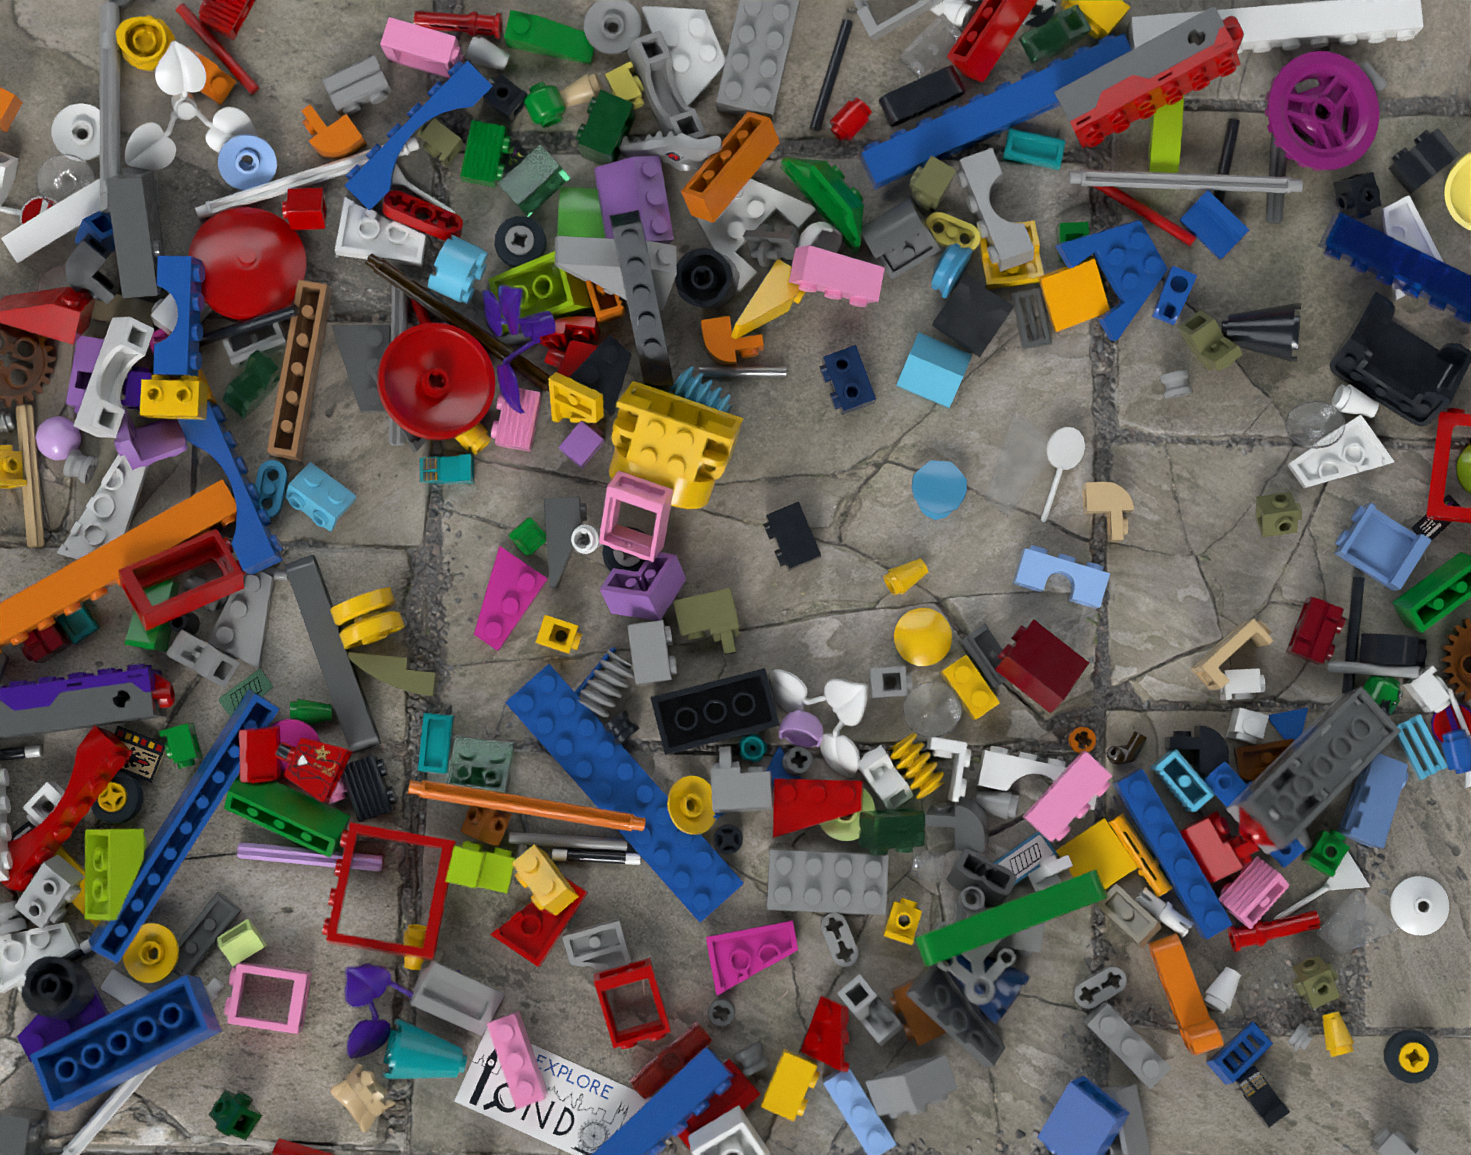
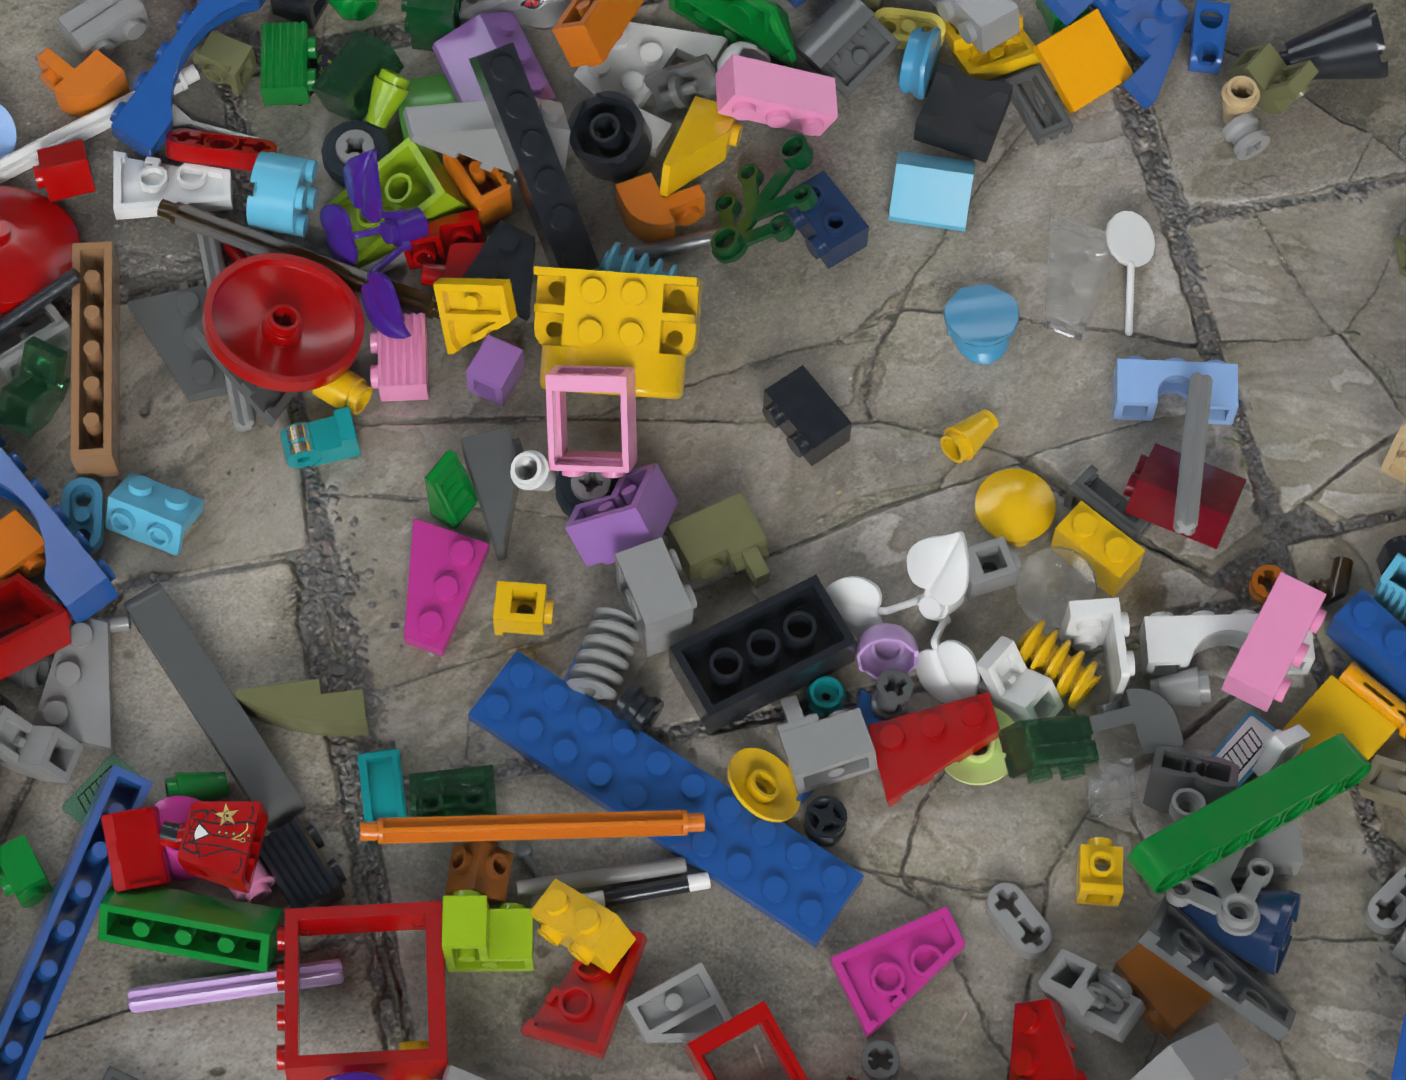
camera: 15 degrees left, 20 degrees down
yellow wheel [330,587,405,649] -> none
light grey brick [767,849,889,915] -> none
tan brick [1082,482,1134,542] -> none
none -> lime cone [365,68,410,129]
none -> dark green plant [711,134,818,264]
none -> light grey axle [1173,372,1213,536]
none -> tan cone [1221,76,1260,125]

